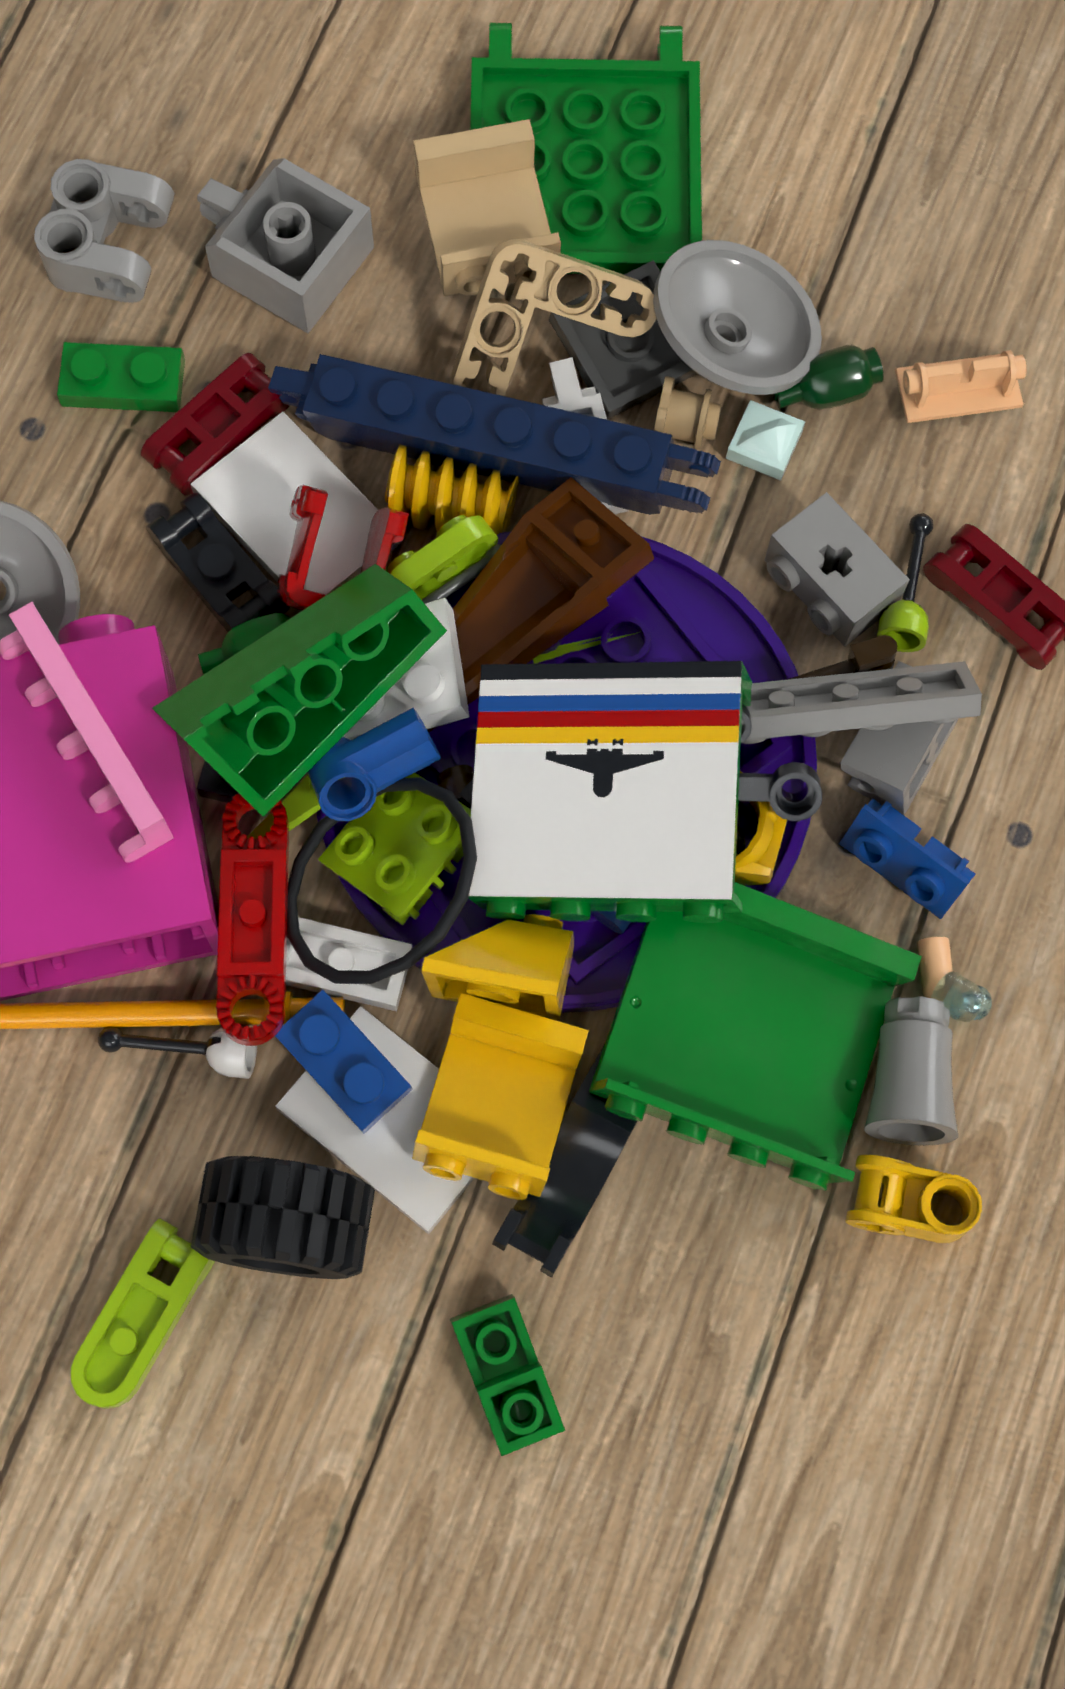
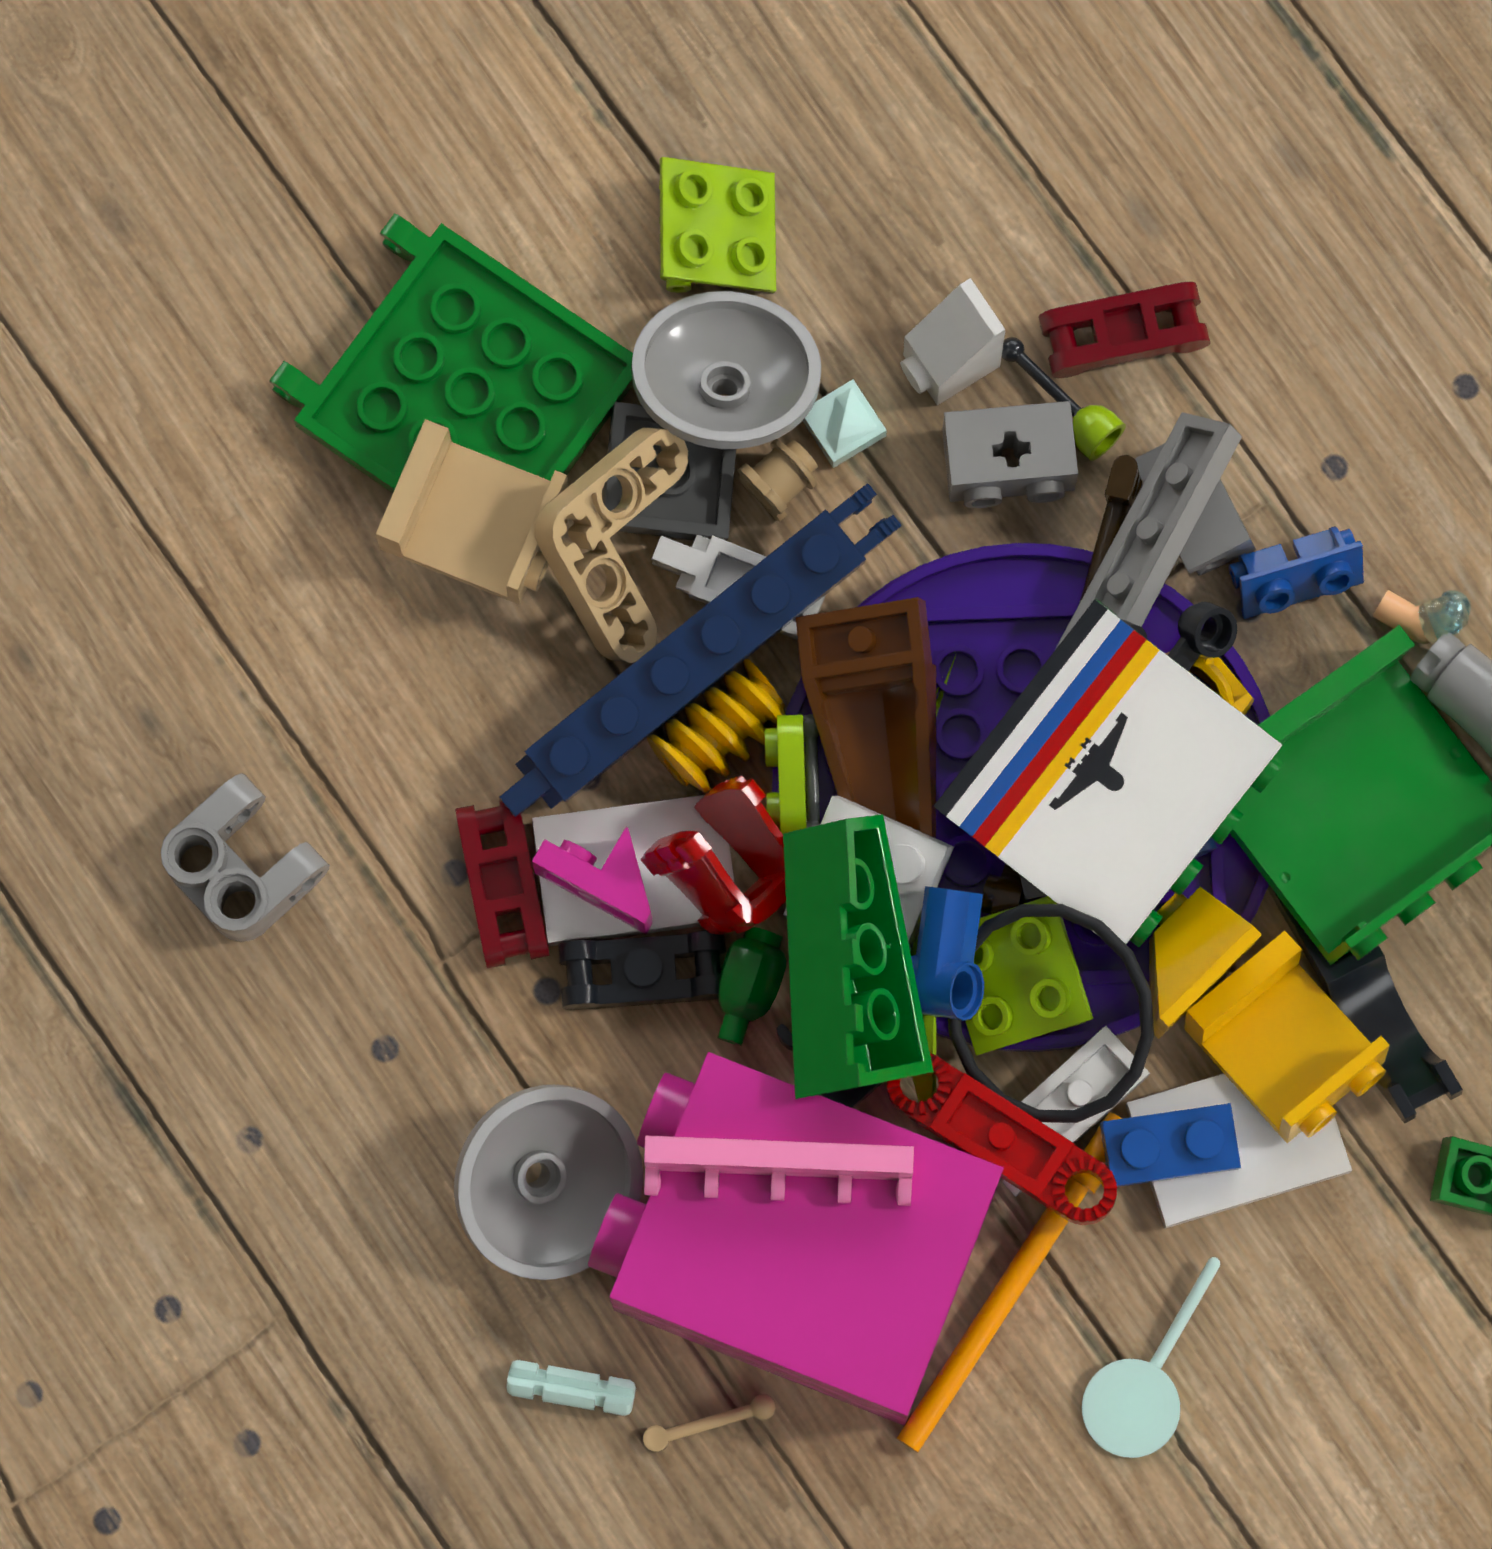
camera: 50 degrees left, 5 degrees up
green plate [57,342,185,412] -> none
lime plate [71,1218,215,1409] -> none
hinge [98,1025,257,1079] -> none
black tyre [191,1156,375,1279] -> none
light grey hinge [197,158,374,334] -> none
dark green plant [773,345,884,410] -> none
light nougat hinge [895,350,1027,423] -> none
none -> dark pink slope [532,827,653,935]
none -> lime hinge [659,157,776,293]
none -> white slope [900,278,1005,405]
none -> light aqua piece [1082,1257,1220,1458]

